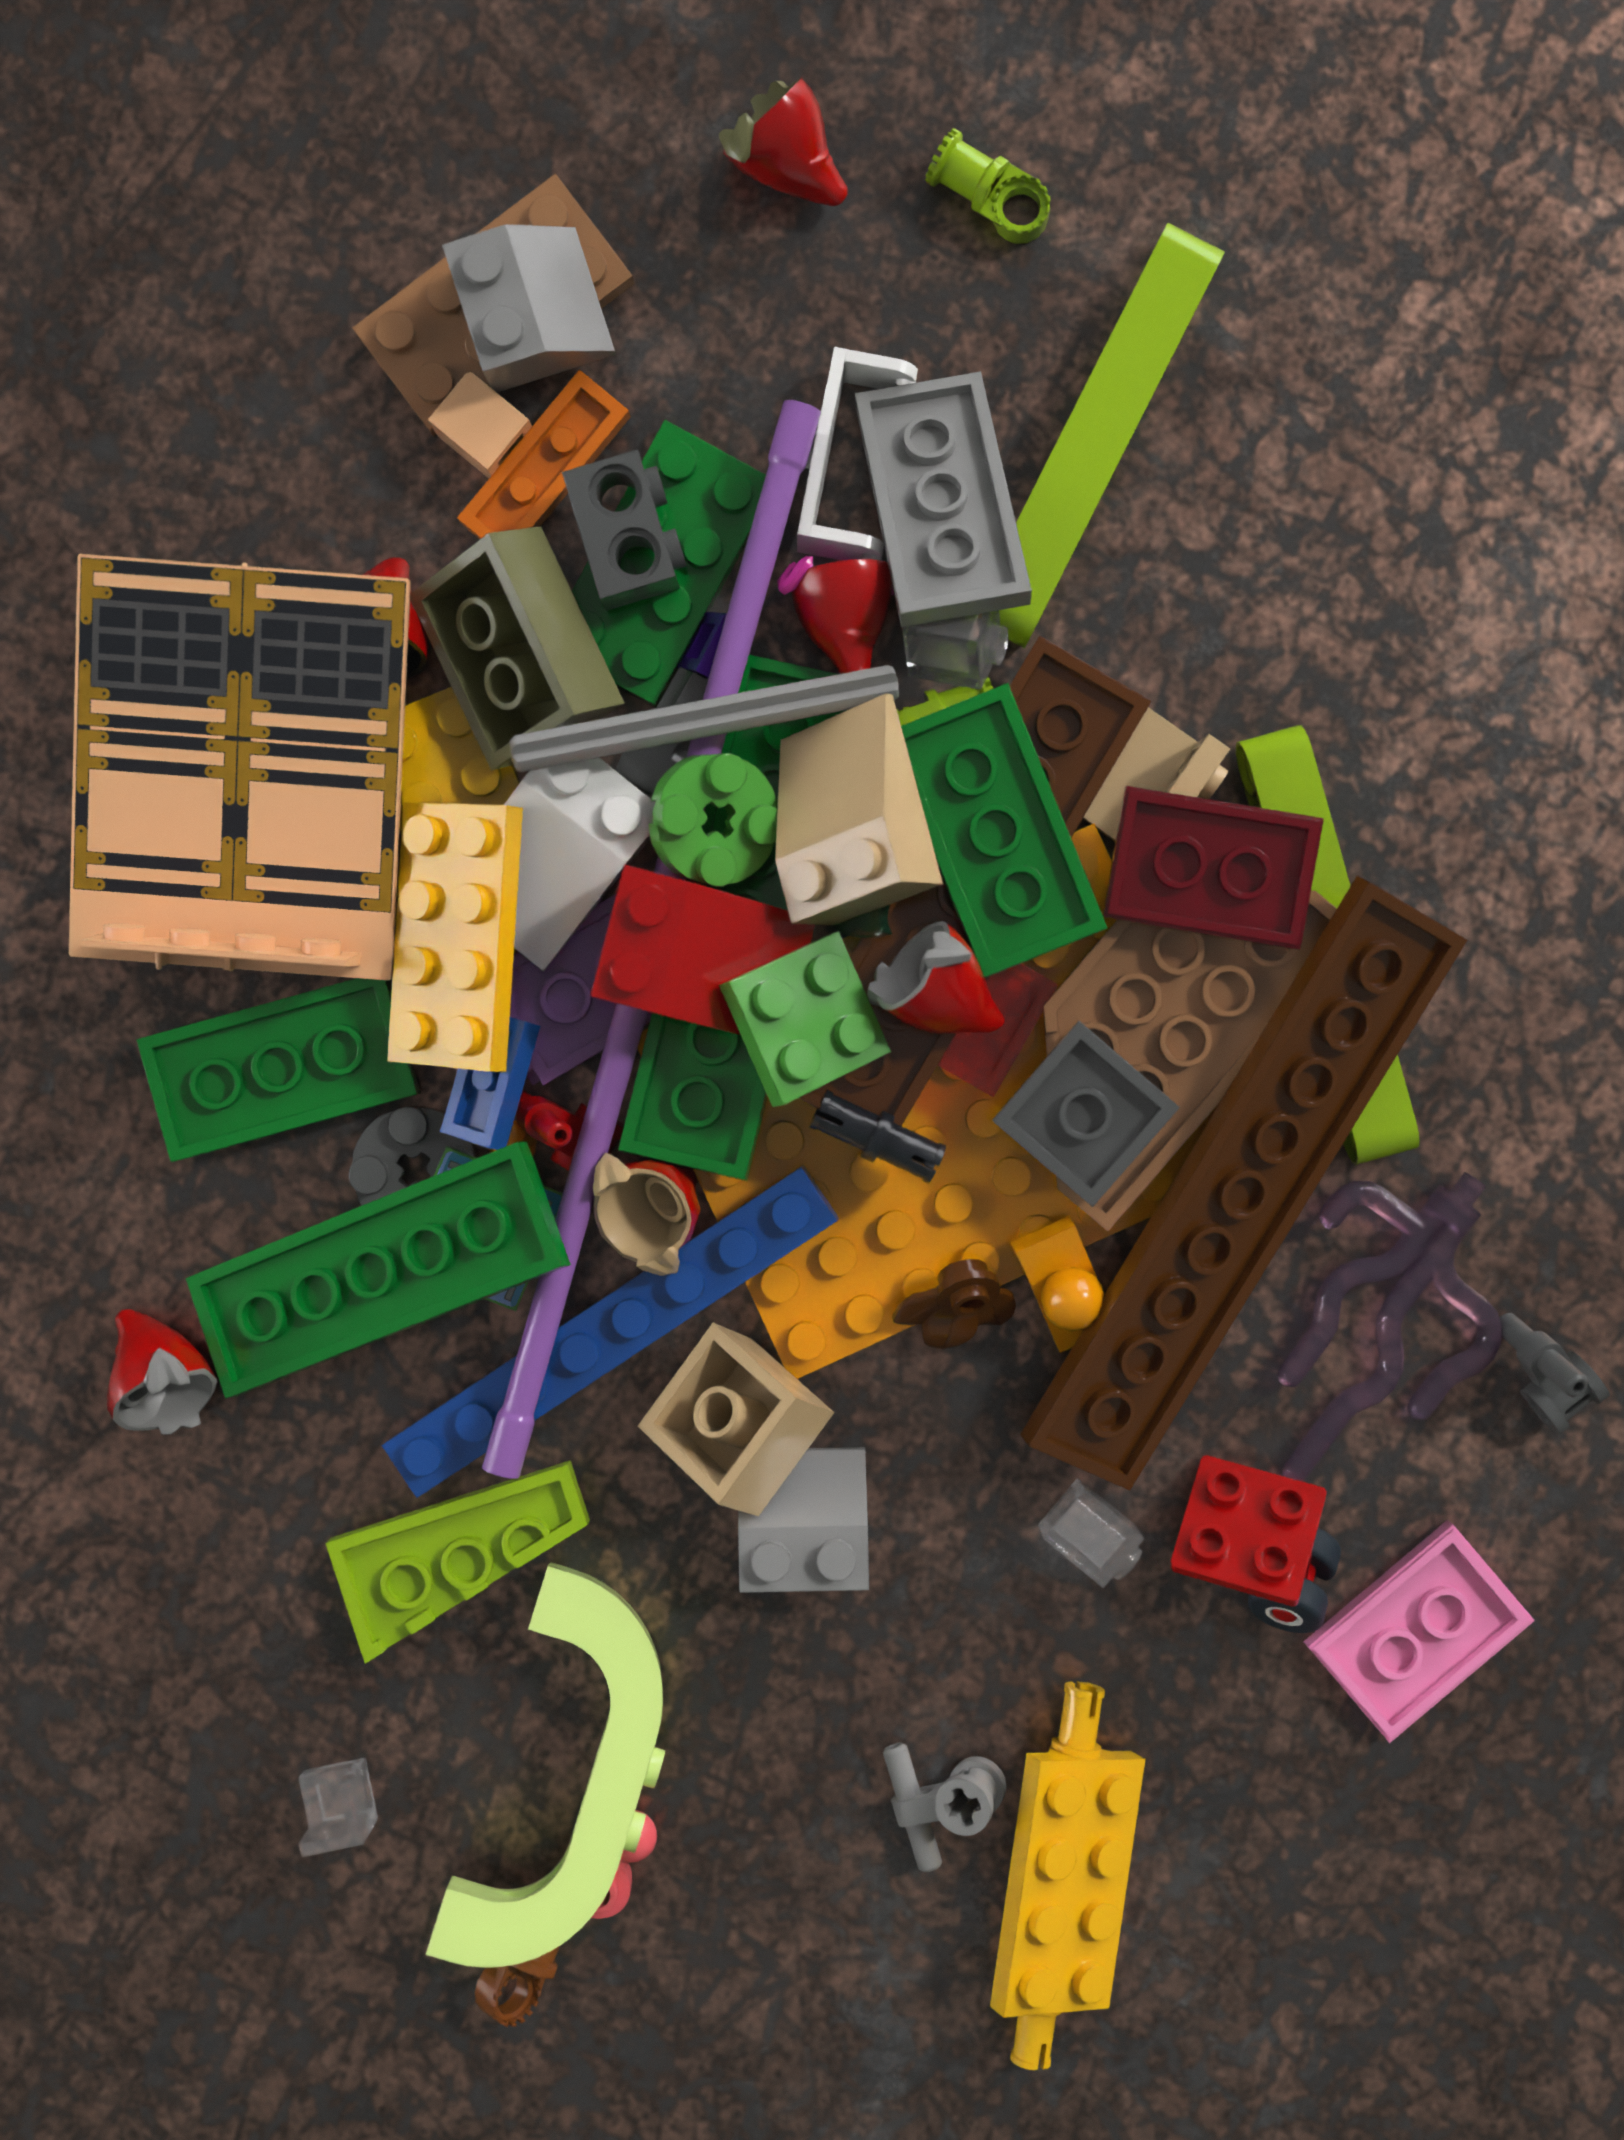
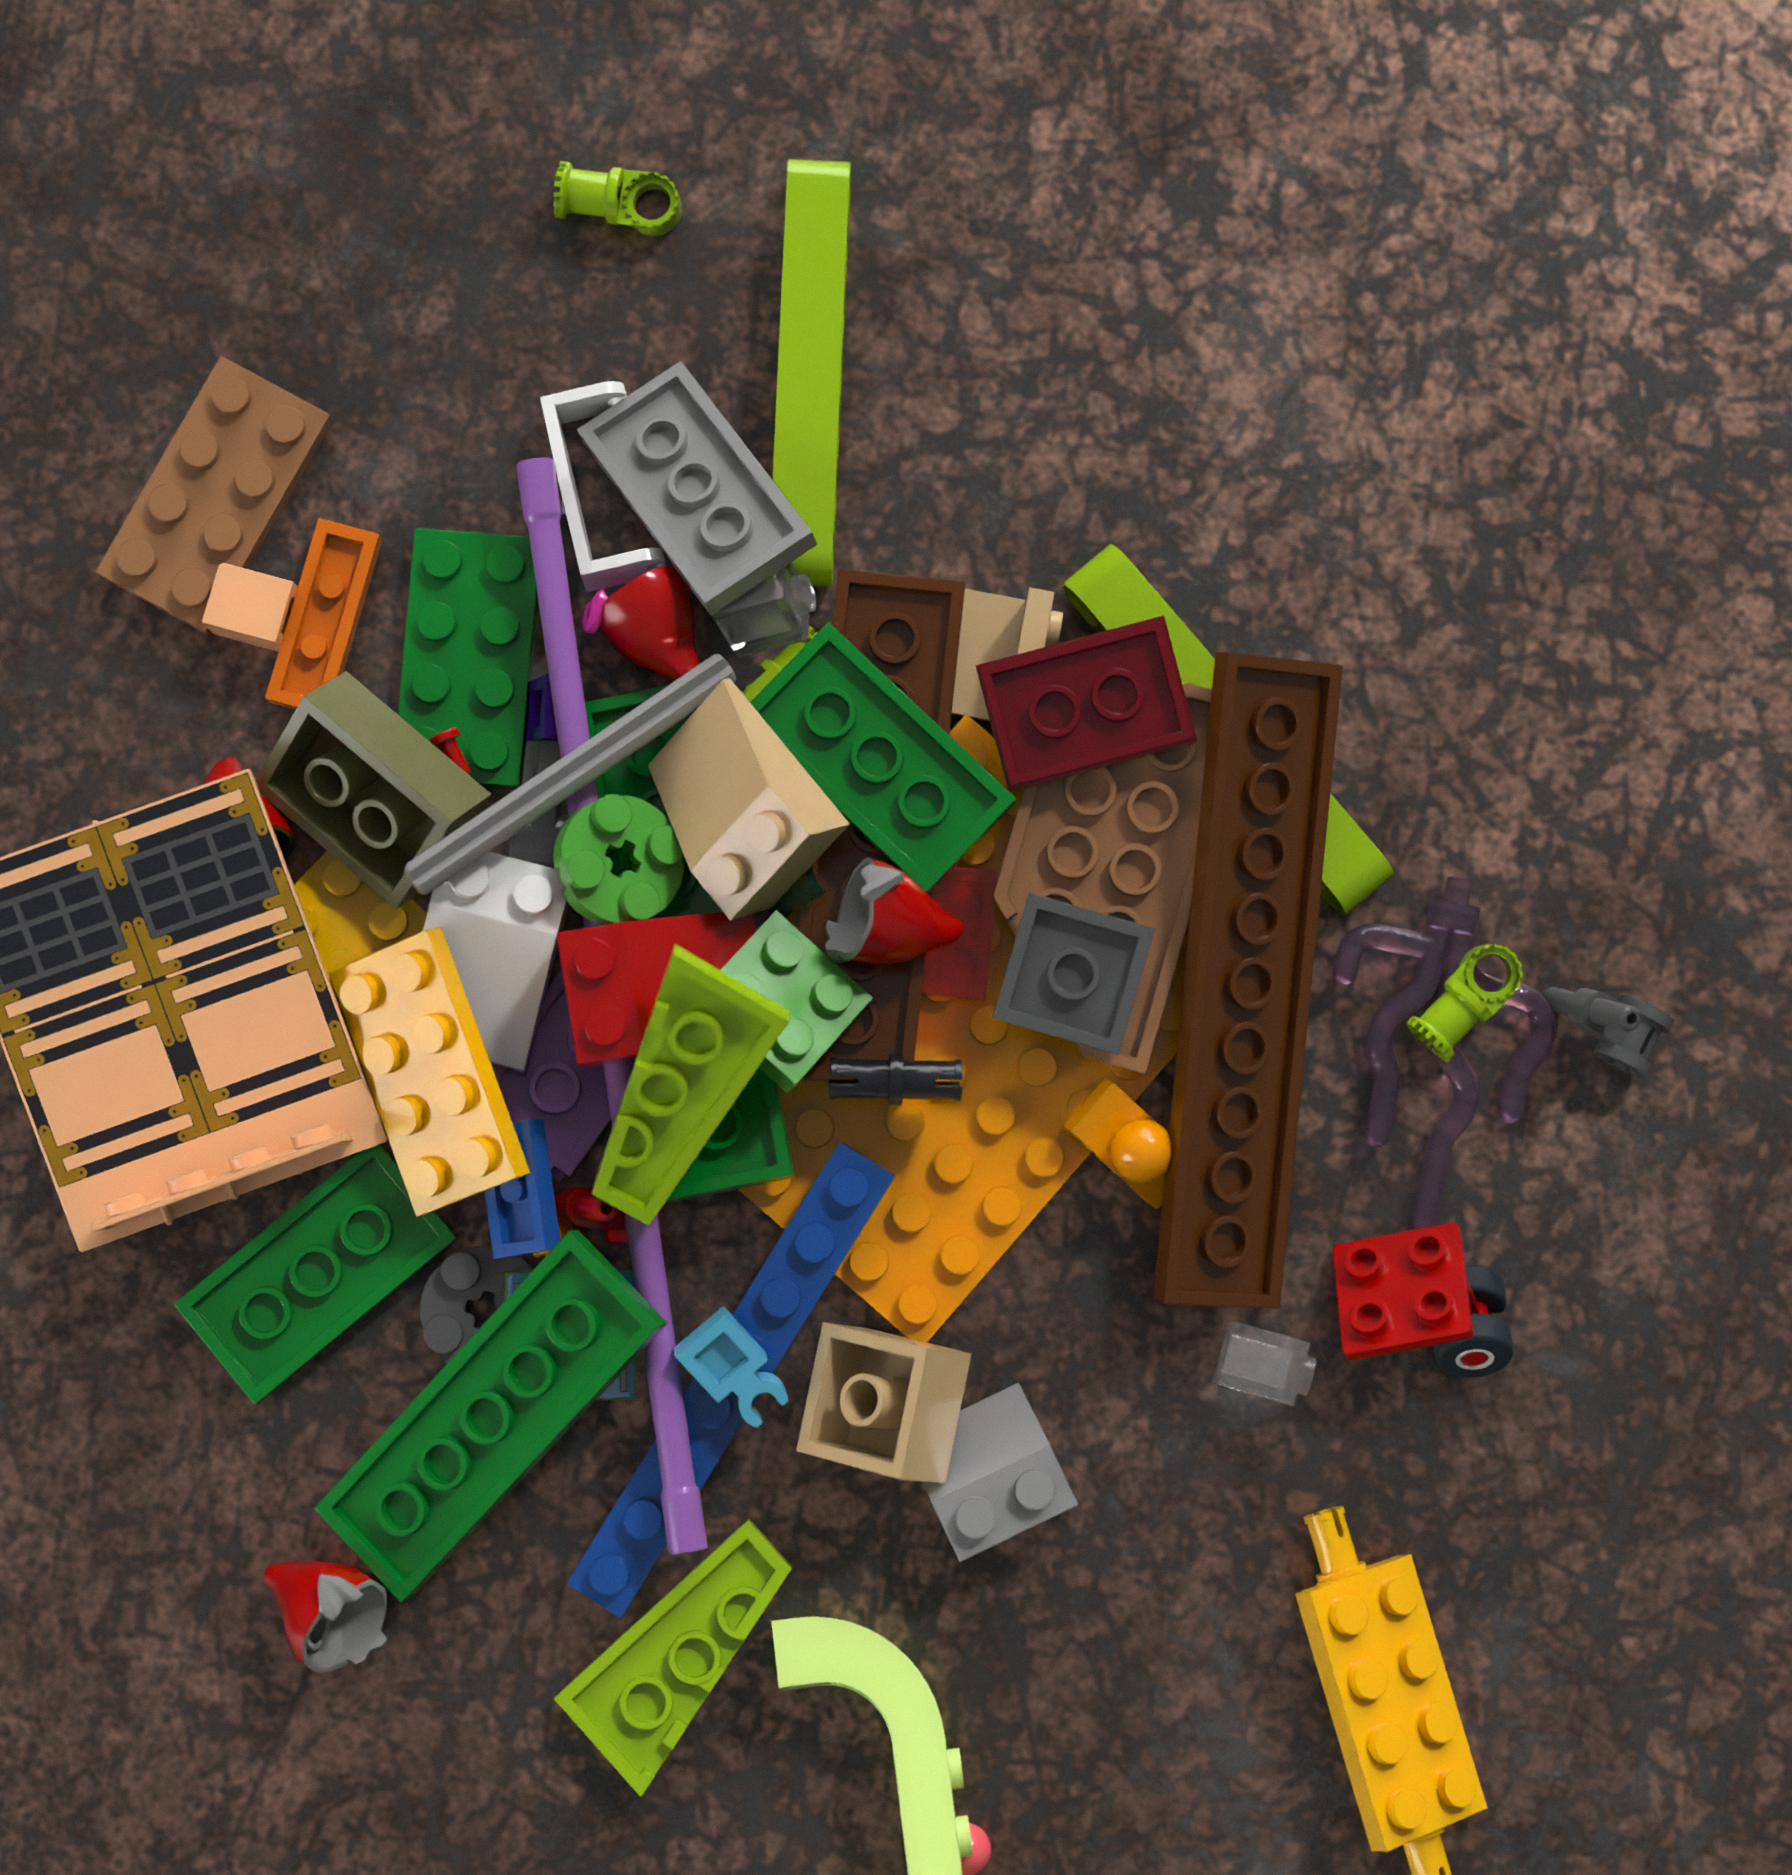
camera: 25 degrees left, 5 degrees down
light grey slope [442,224,616,393] -> none
dark grey brick [562,449,687,611] -> none
tan hat [593,1152,701,1276] -> none
red hat [719,77,848,206] -> none
light grey piece [883,1743,1007,1872] -> none
reddish brown plate [892,1259,1016,1349] -> none
bright pink tile [1303,1520,1535,1743] -> none
none -> red piece [429,727,471,774]
none -> lime wing [592,944,790,1226]
none -> medium azure plate [673,1306,789,1428]
none -> lime connector [1406,944,1523,1063]

